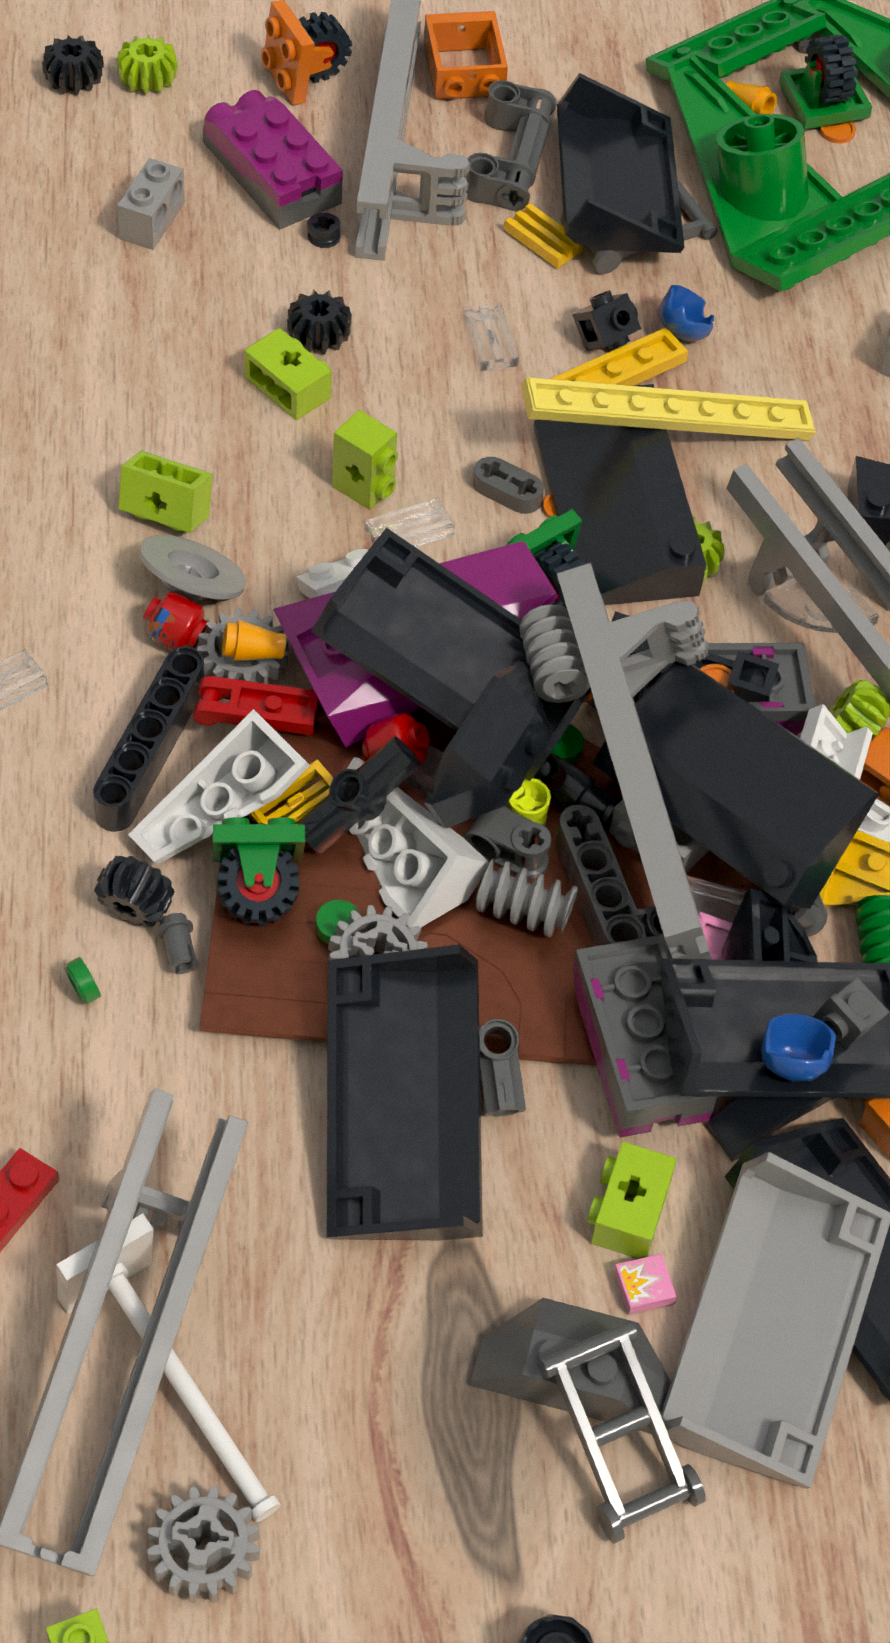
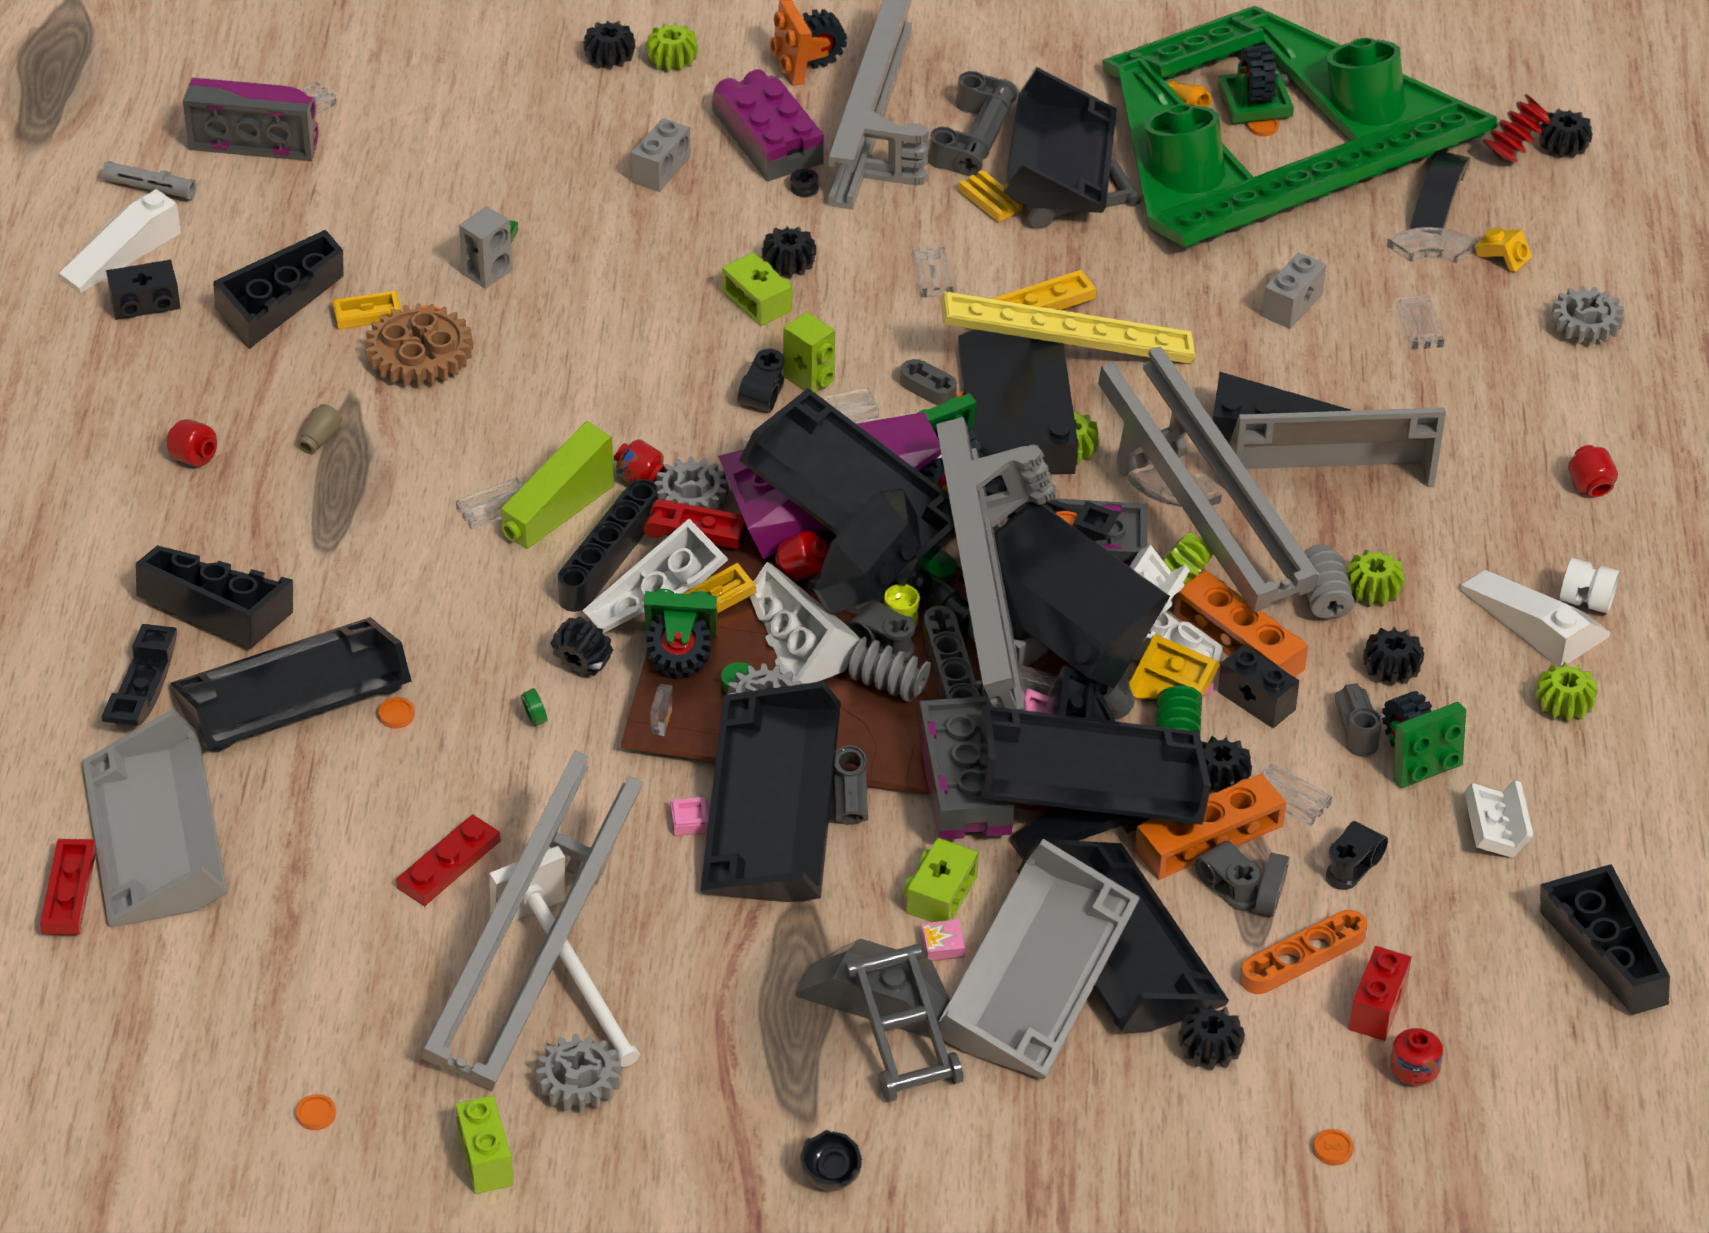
camera: 10 degrees right, 10 degrees down
lime brick [118,450,213,533] -> none
light grey hat [139,535,246,601] -> none
dark grey pin [157,913,198,974] -> none
light orange cone [222,619,286,662] -> none
black piece [297,736,420,854] -> none
orange window [424,11,508,99] -> none
light grey piece [520,604,590,703] -> none
black brick [572,290,641,350] -> none
blue hair [658,285,715,342] -> none
blue hair [761,1014,836,1082] -> none
dark grey bracket [814,978,889,1050] -> none
none -> lime slope [501,421,614,549]
none -> clear tile [651,684,673,736]
none -> bright pink tile [670,797,709,836]
none -> black piece [737,349,785,412]

